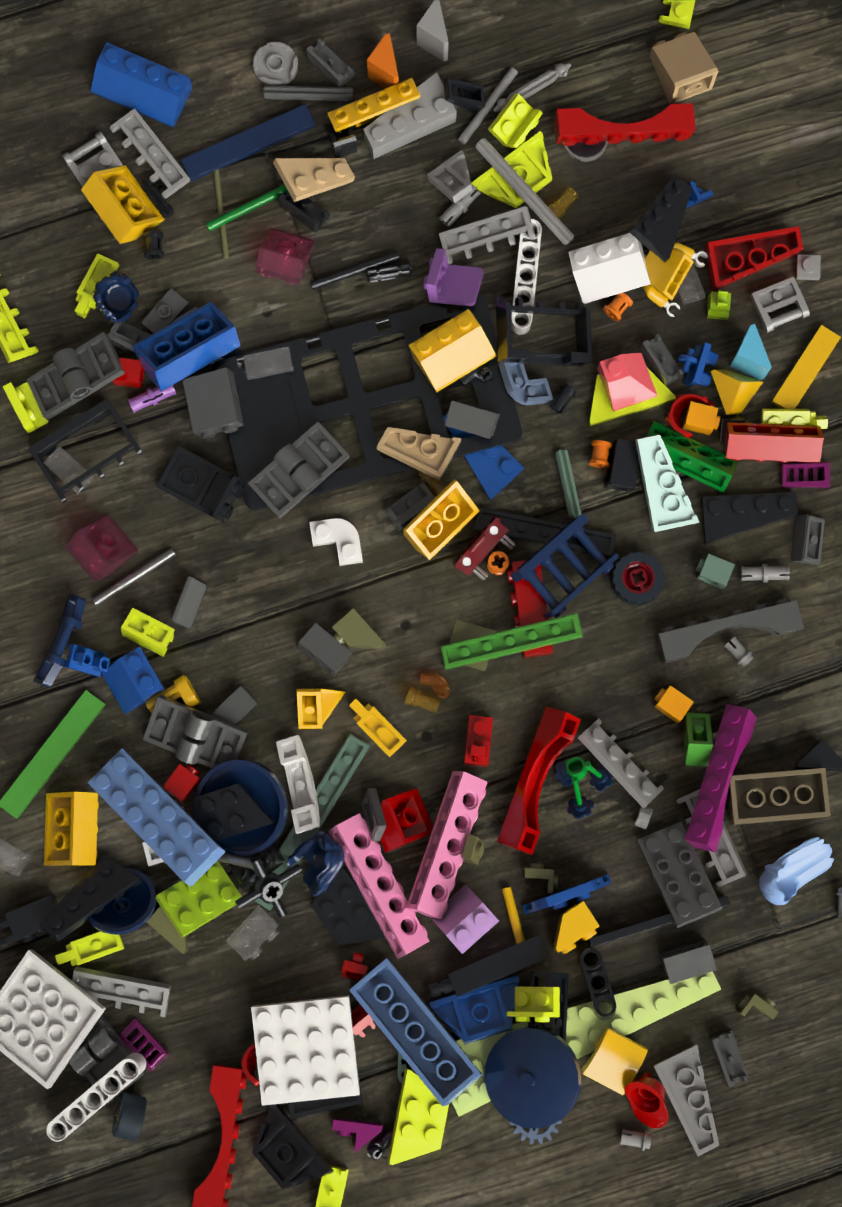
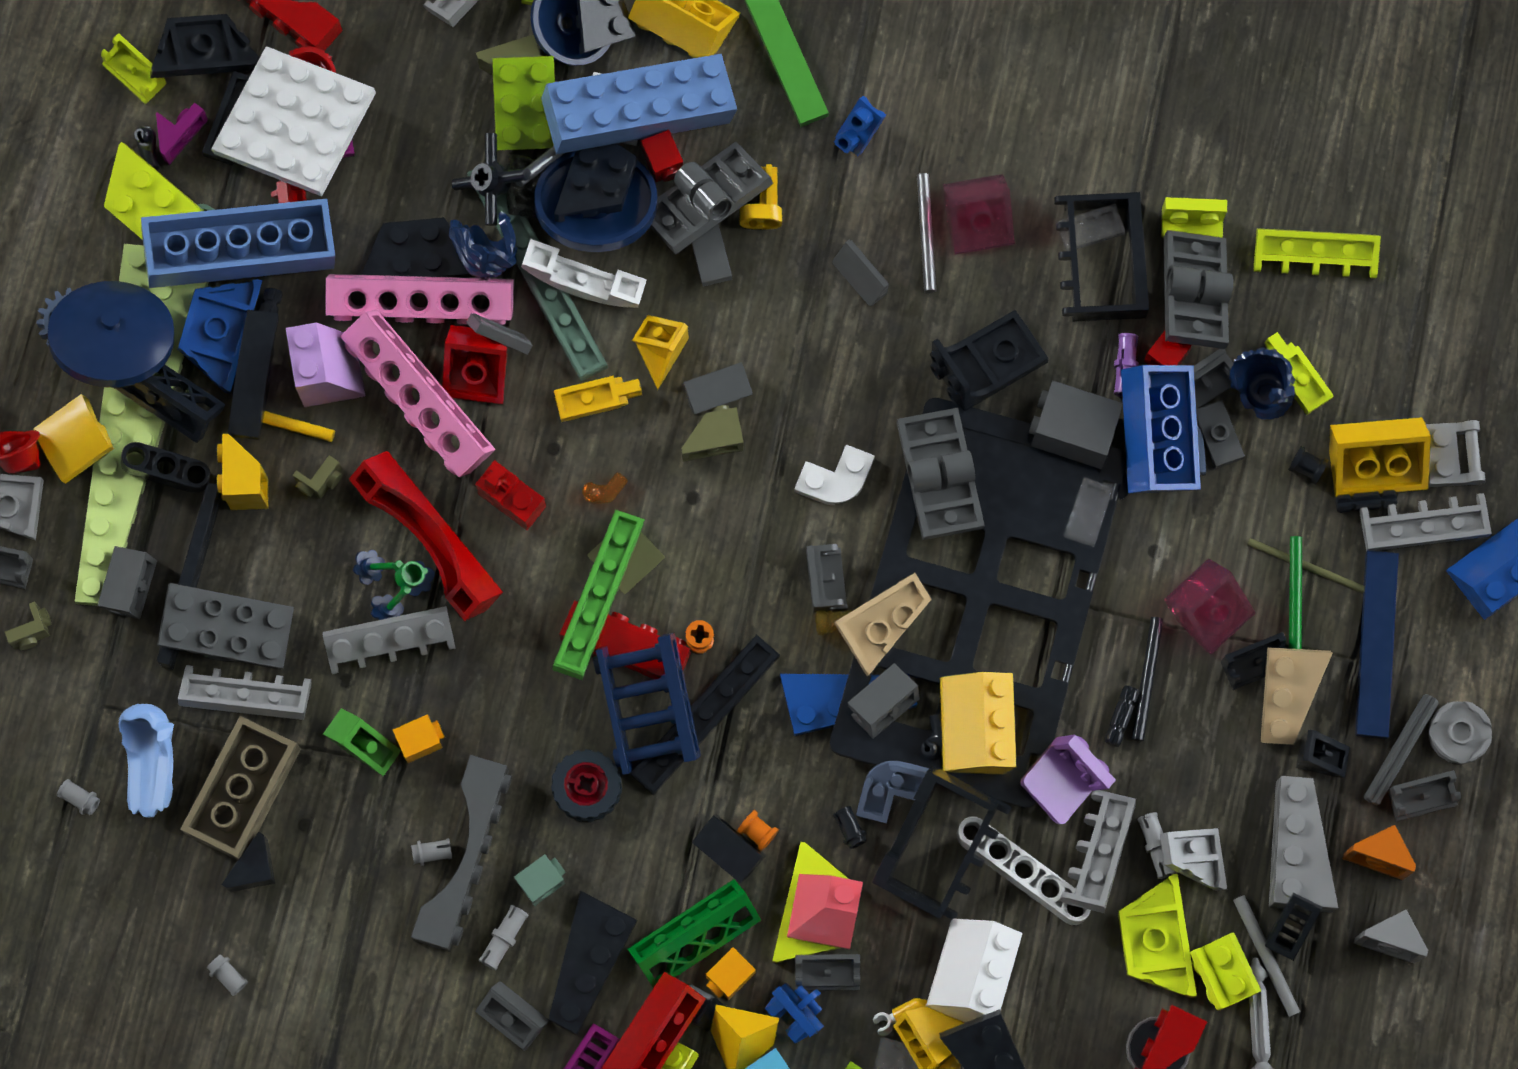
camera: 120 degrees right, 5 degrees down
dark blue bar [33,594,86,687] -> none
blue slope [101,647,166,714] -> none
neon yellow hinge [121,608,175,657] -> none
clear bracket [226,905,280,961] -> none
yellow bracket [328,78,420,132] -> none
red tile [341,952,368,981] -> none
yellow slope [404,479,480,560] -> none
clear yellow pin [404,686,441,714] -> none
dark red piece [453,516,515,580] -> none
olive bracket [461,834,485,866] -> none
light grey axle [476,138,574,245] -> none
neon yellow bracket [507,987,560,1022] -> none
blue wing [522,874,612,915] -> none
clear yellow pin [548,187,579,219] -> none
sand green axle [555,449,581,518] -> none
orange bush [603,292,633,322] -> none
light aqua wing [635,435,699,532] -> none
light grey axle [635,807,653,829] -> none
red helmet [665,394,714,439] -> none
magenta arch [685,704,757,853] -> none

